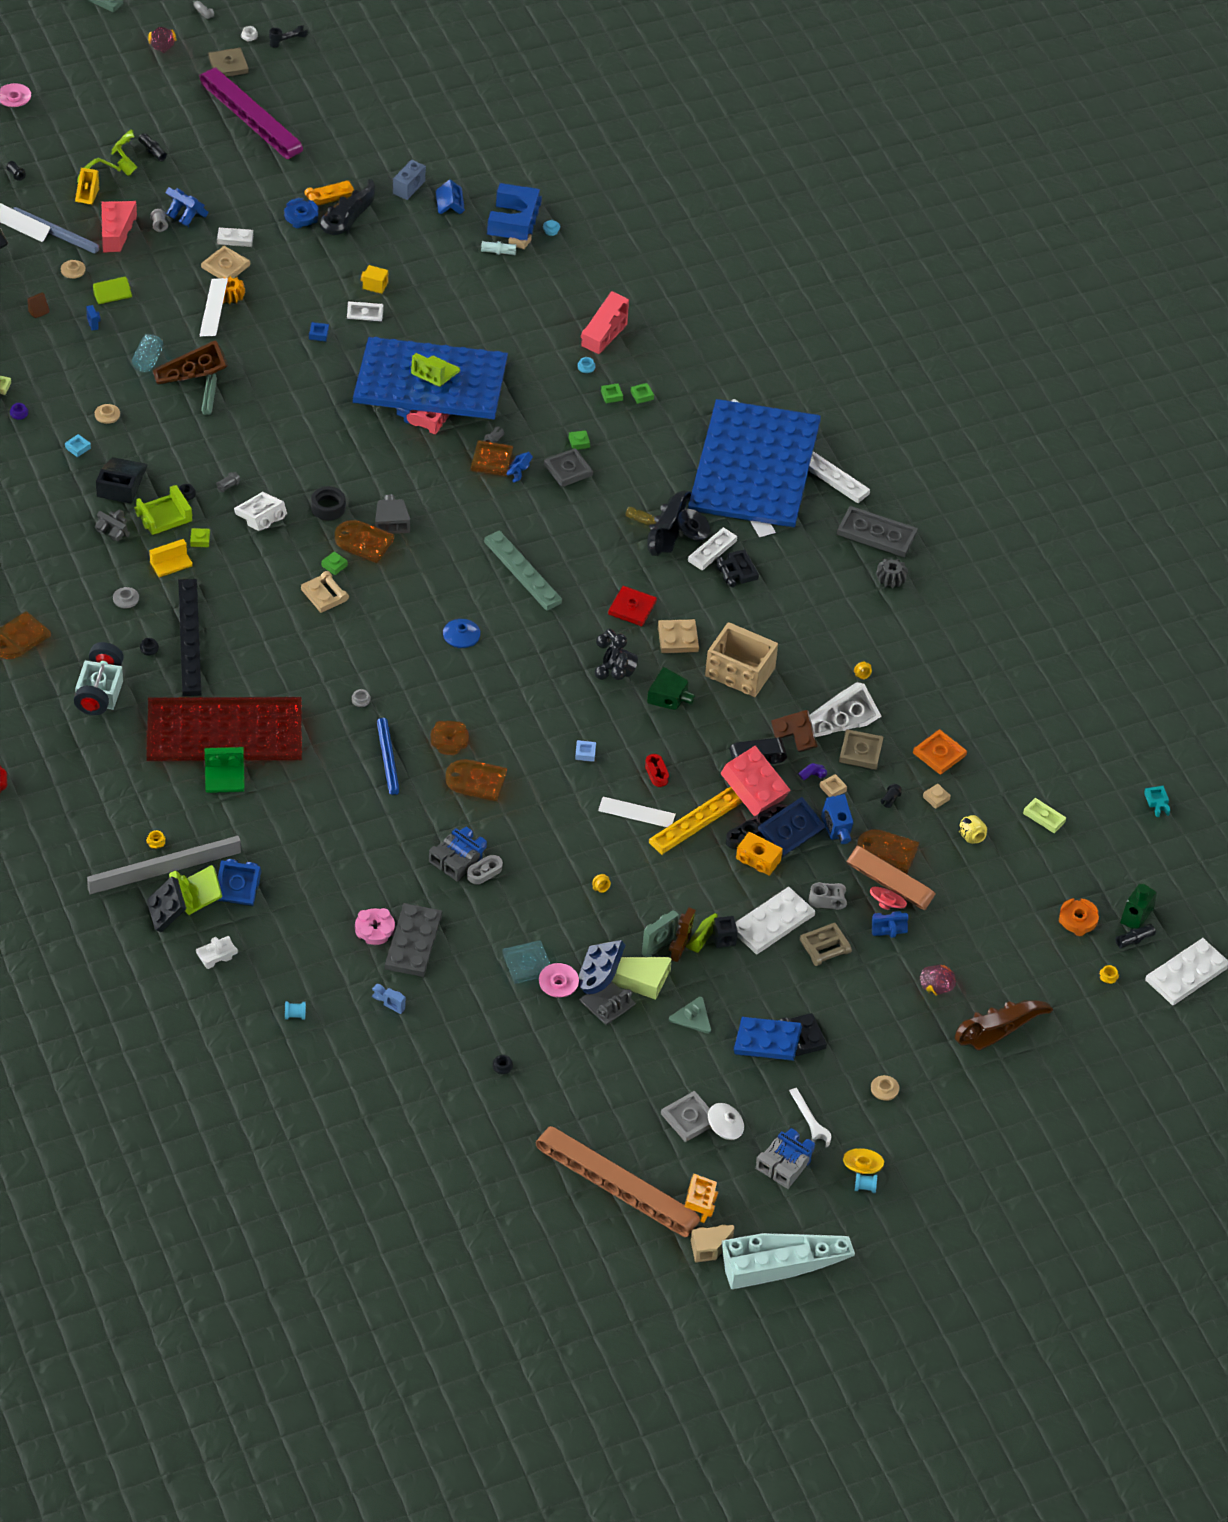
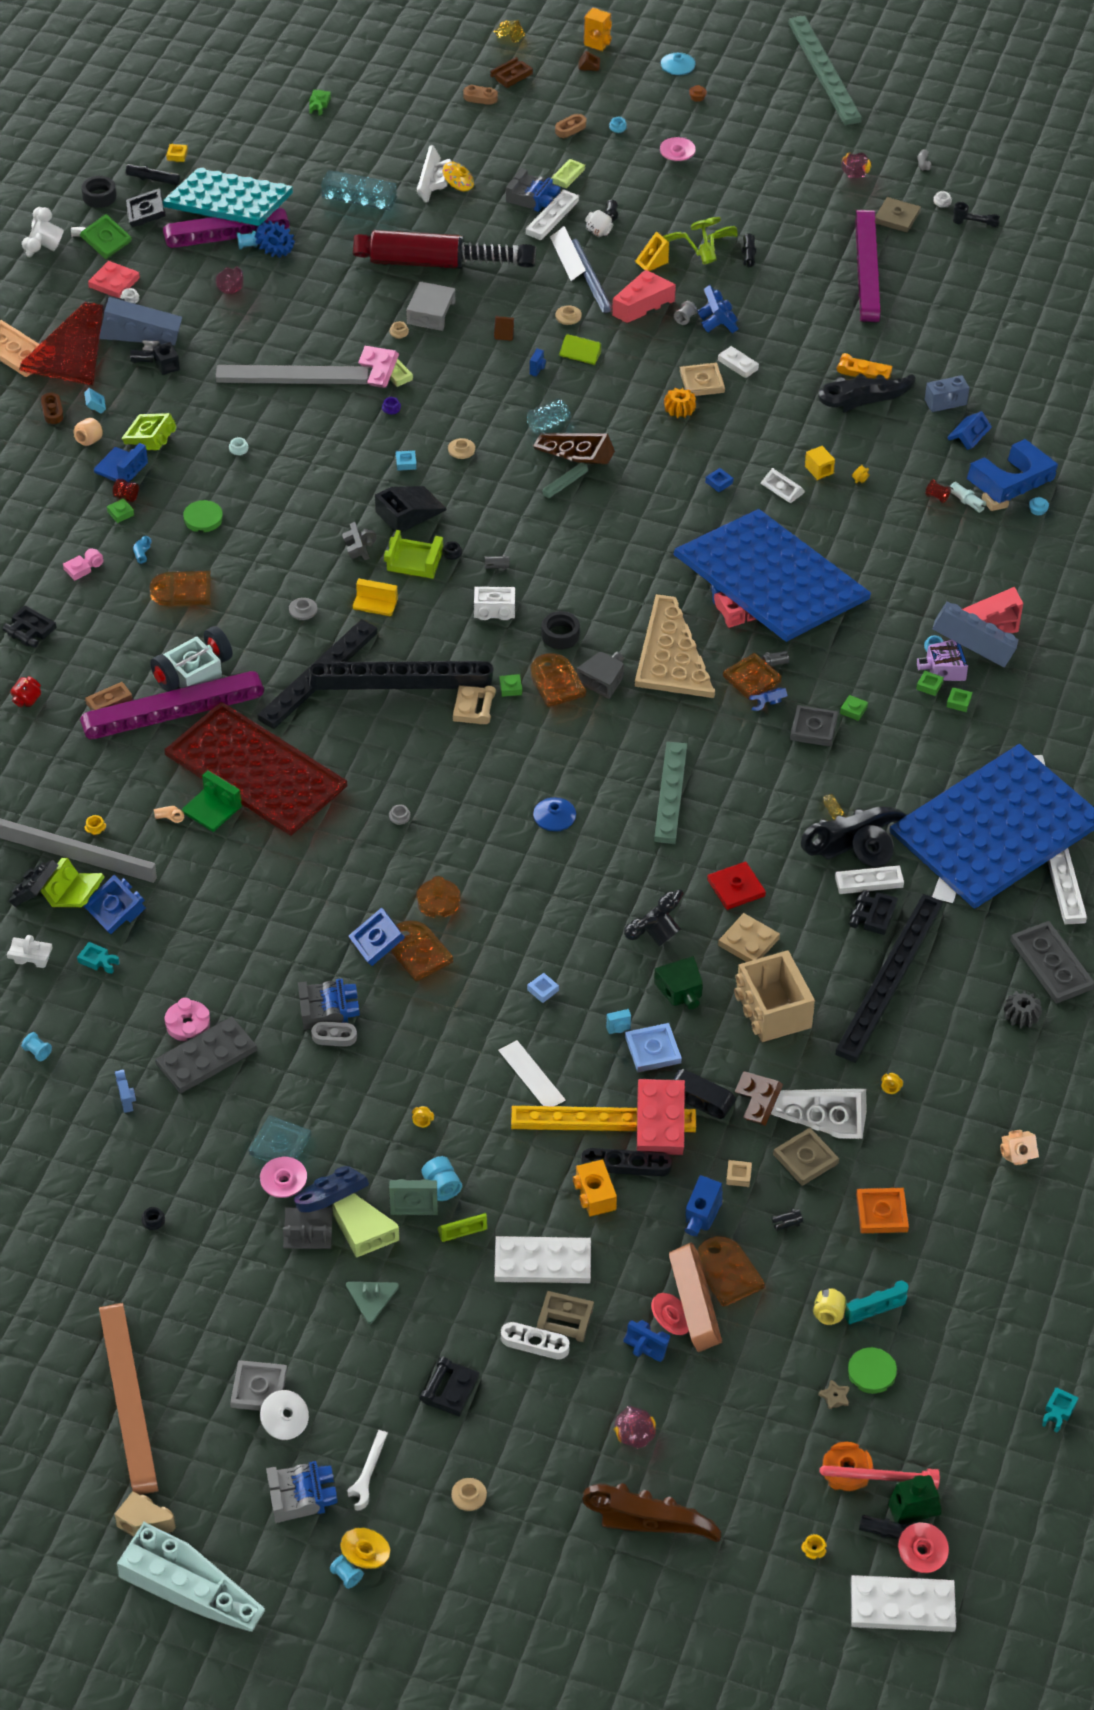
camera: 45 degrees right, 0 degrees up
black plate [140,638,159,655] -> none
lime plate [190,528,210,547] -> none
white sticker [200,278,228,336] -> none
blue plate [284,198,318,228] -> none
blue axle [377,718,399,795] -> none
lime bracket [411,353,460,387] -> none
red beam [645,754,669,787] -> none
reddish brown plate [669,907,696,962] -> none
light orange bracket [684,1174,718,1223] -> none
black brick [713,916,738,948] -> none
blue plate [734,1017,802,1060] -> none
dark blue plate [758,797,826,858] -> none
dark purple arm [798,763,827,781] -> none
light grey piece [808,882,847,910] -> none
tan plate [923,784,951,809] -> none
yellowish green plate [1023,798,1066,833] -> none
none -> teal plate [77,942,120,973]
none -> magenta beam [80,671,265,739]
none -> medium nougat plate [85,682,133,711]
none -> light nougat arm [154,806,184,823]
none -> black beam [309,661,494,690]
none -> plate [349,908,405,966]
none -> medium azure wheel [421,1156,462,1201]
none -> white beam [501,1322,569,1359]
none -> white head [585,210,613,237]
none -> medium azure plate [606,1009,631,1034]
none -> light blue plate [625,1023,682,1072]
none -> tan wing [635,594,715,698]
none -> dark tan plate [819,1380,850,1409]
none -> coral piece [819,1466,940,1489]
none -> black plate [835,894,943,1063]
none -> teal plate [844,1281,909,1325]
none -> bright green tile [848,1347,897,1394]
none -> yellow plate [852,465,870,483]
none -> coral dish [898,1522,949,1573]
none -> lavender torso [917,640,968,681]
none -> clear red bush [925,479,951,503]
none -> sand blue brick [932,601,1019,667]
none -> light nougat brick [1000,1130,1039,1165]

